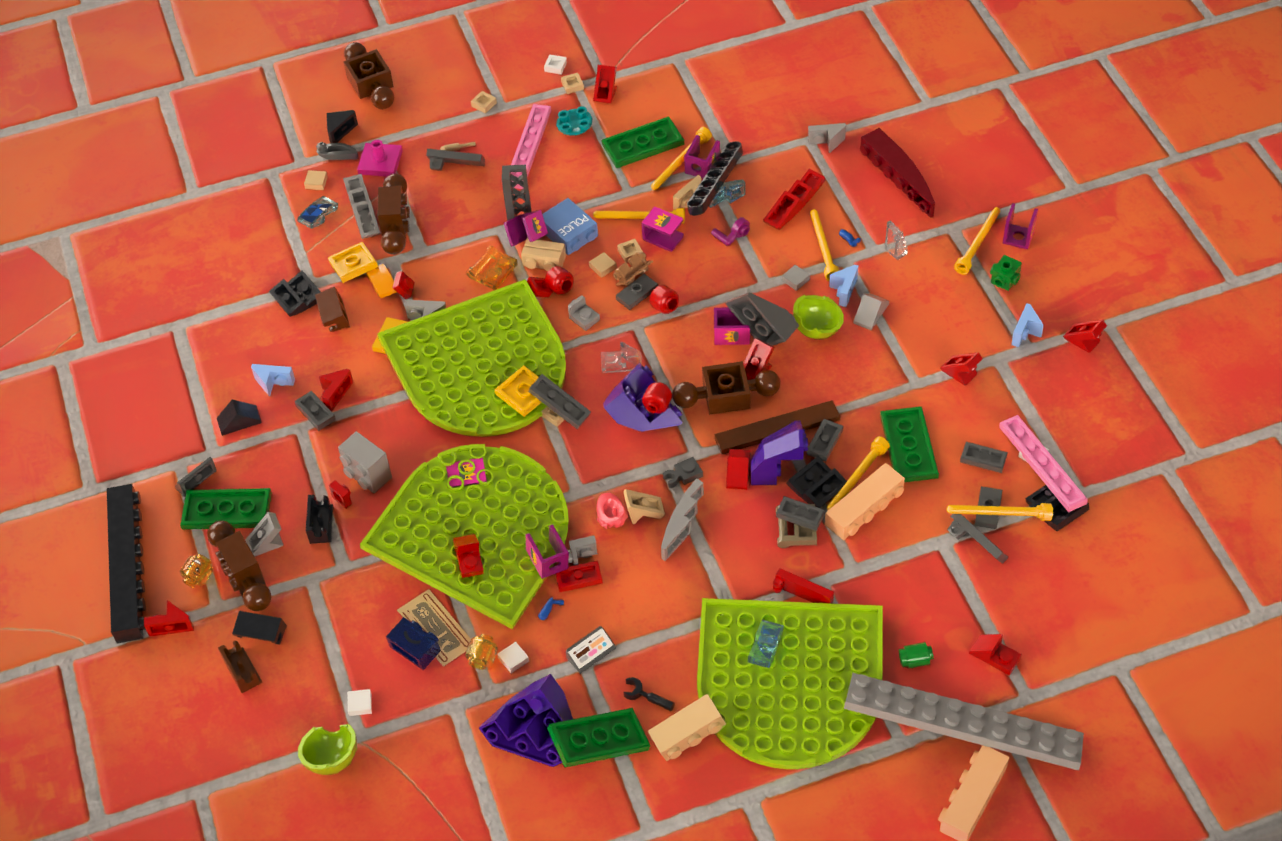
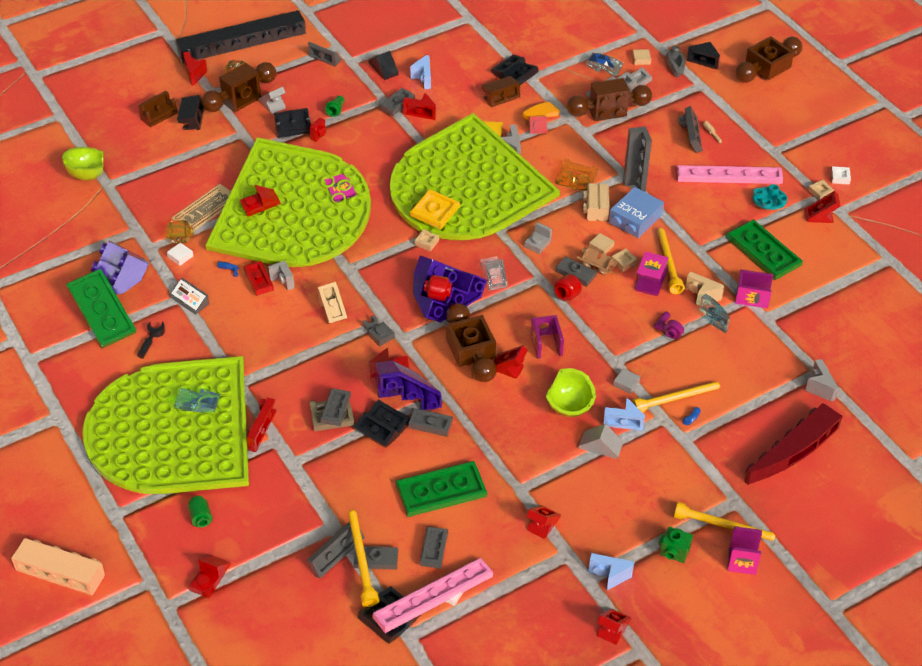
camera: 75 degrees right, 5 degrees down
green tile [180,488,272,529] -> none
yellow plate [328,242,378,283] -> none
light grey brick [338,431,392,493] -> none
white tile [347,689,372,716] -> none
dark pink tile [357,140,403,177] -> none
clear blue brick [386,617,441,670] -> none
tan tile [471,91,497,114] -> none
piece [504,210,548,247] -> none
magenta piece [526,524,569,579] -> none
red plate [527,277,553,298] -> none
dark grey hinge [528,374,591,430] -> none
red head [544,266,574,295] -> none
coral hat [596,492,628,529] -> none
tan brick [648,694,726,761] -> none
yellow piece [651,127,712,190] -> none
light grey slope [661,478,704,561] -> none
black beam [687,141,743,216] -> none
reddish brown tile [714,400,840,454] -> none
dark grey slope [725,292,799,346] -> none
red slope [763,169,826,230] -> none
light nougat brick [825,463,905,541] -> none
yellow piece [827,436,890,510] -> none
light grey plate [844,673,1084,771] -> none
clear slope [885,221,908,260] -> none
none -> green cone [325,95,345,117]

